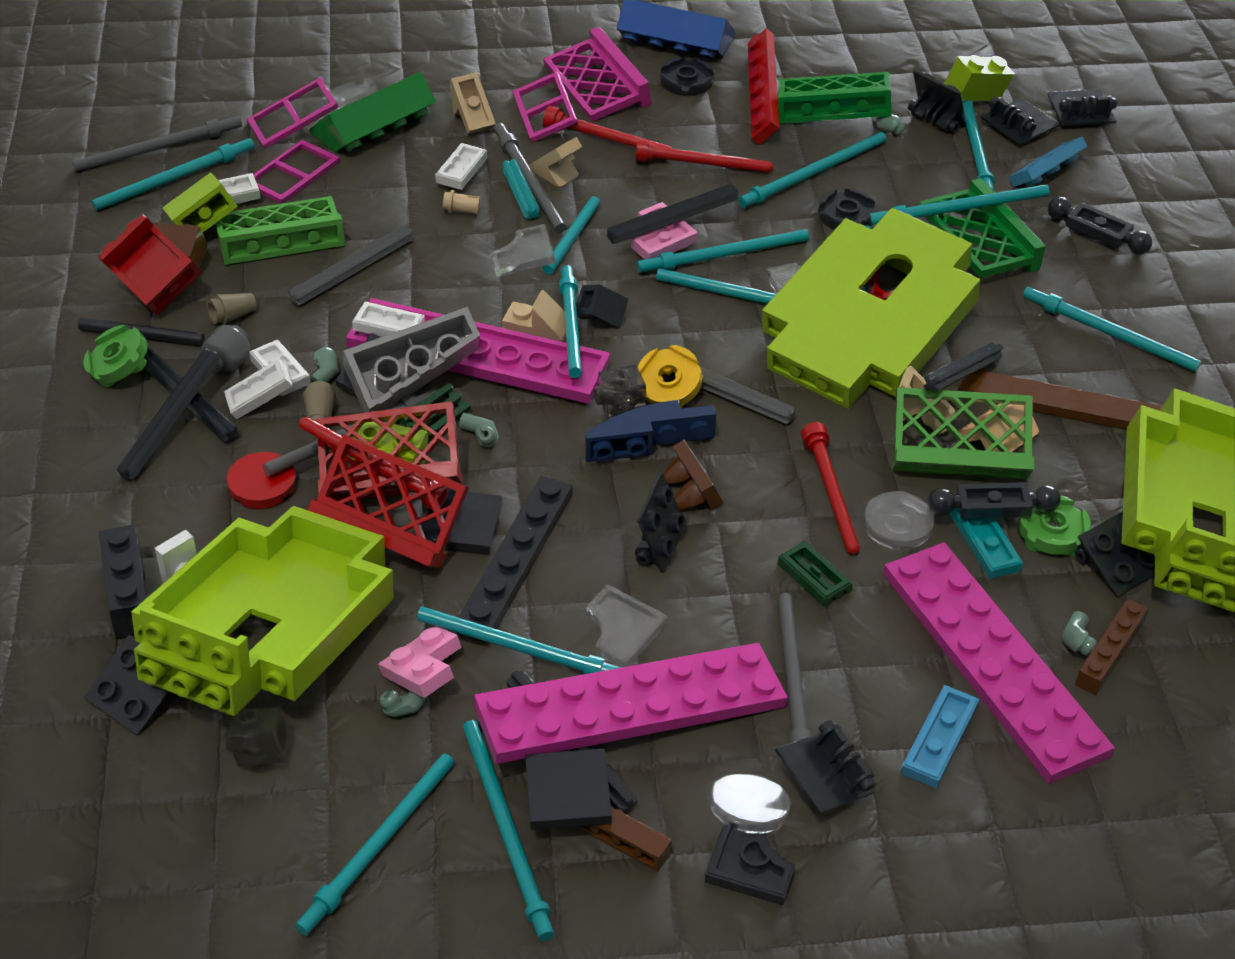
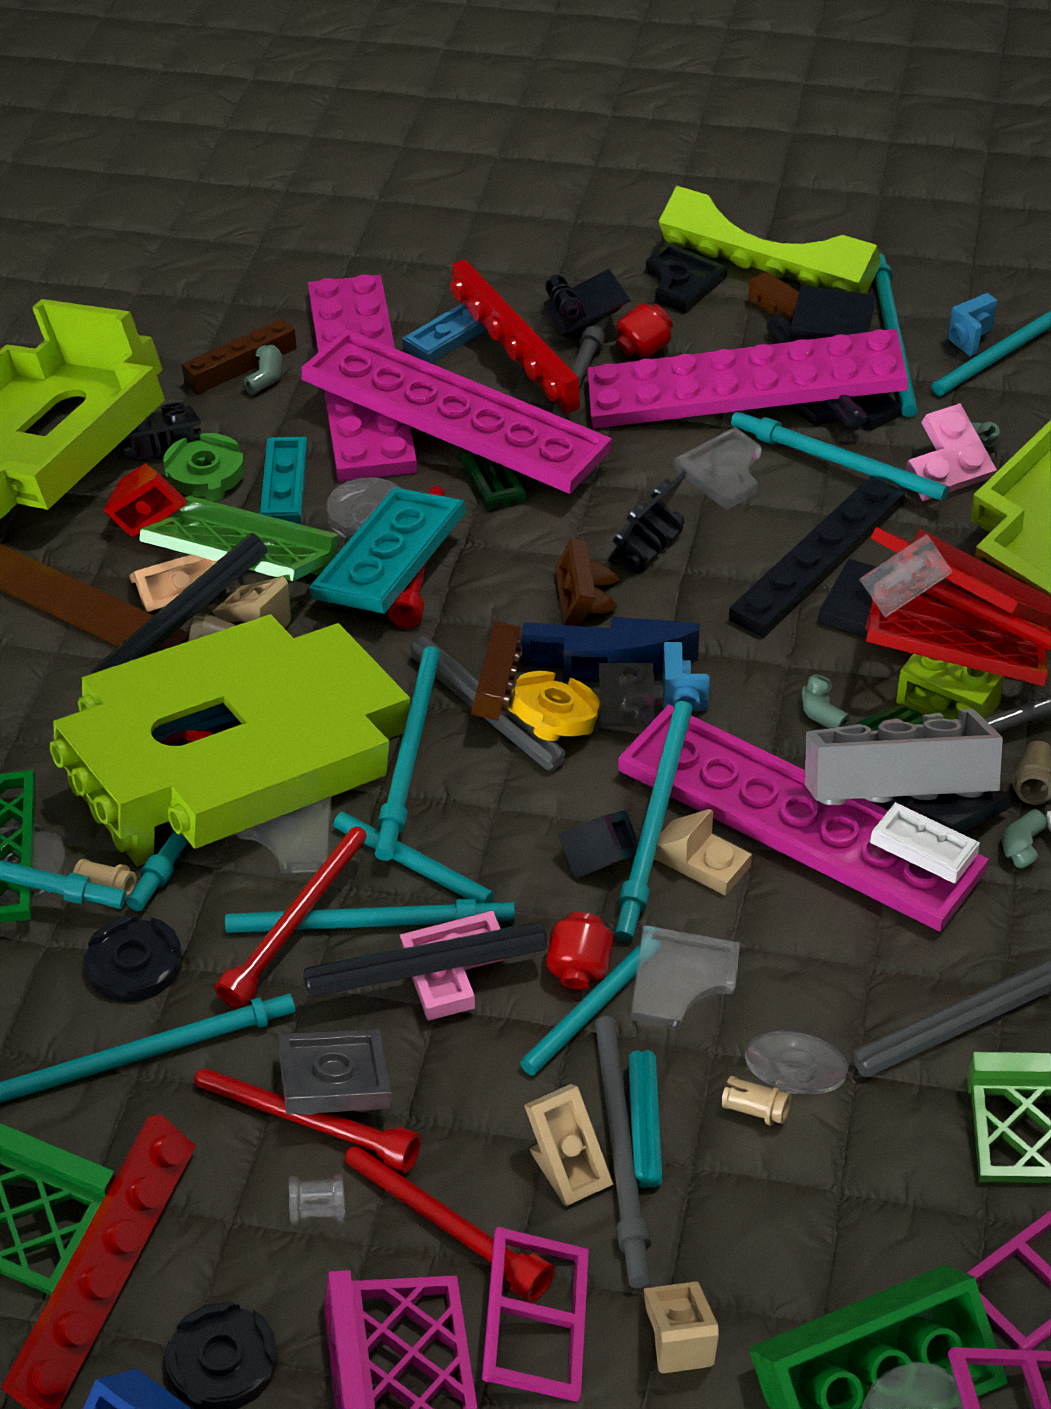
camera: 160 degrees left, 0 degrees up
white plate [435,143,487,190] -> none
clear tile [710,774,791,833] -> none
black plate [928,482,1061,519] -> none
none -> red slope [103,463,187,538]
none -> red piece [214,827,367,1009]
none -> flat silver plate [278,1029,391,1115]
none -> clear bush [289,1173,345,1224]
none -> dark pink plate [301,329,612,494]
none -> teal tile [309,487,467,614]
none -> teal bar [375,646,440,861]
none -> red plate [450,259,580,414]
none -> reddish brown piece [471,621,522,721]
none -> red head [546,912,614,990]
none -> red head [616,303,673,359]
none -> lime arch [658,186,881,294]
none -> dark azure bracket [662,642,710,711]
none -> clear dish [745,1031,848,1094]
none -> clear hips [860,534,953,617]
none -> dark azure bracket [947,292,997,357]

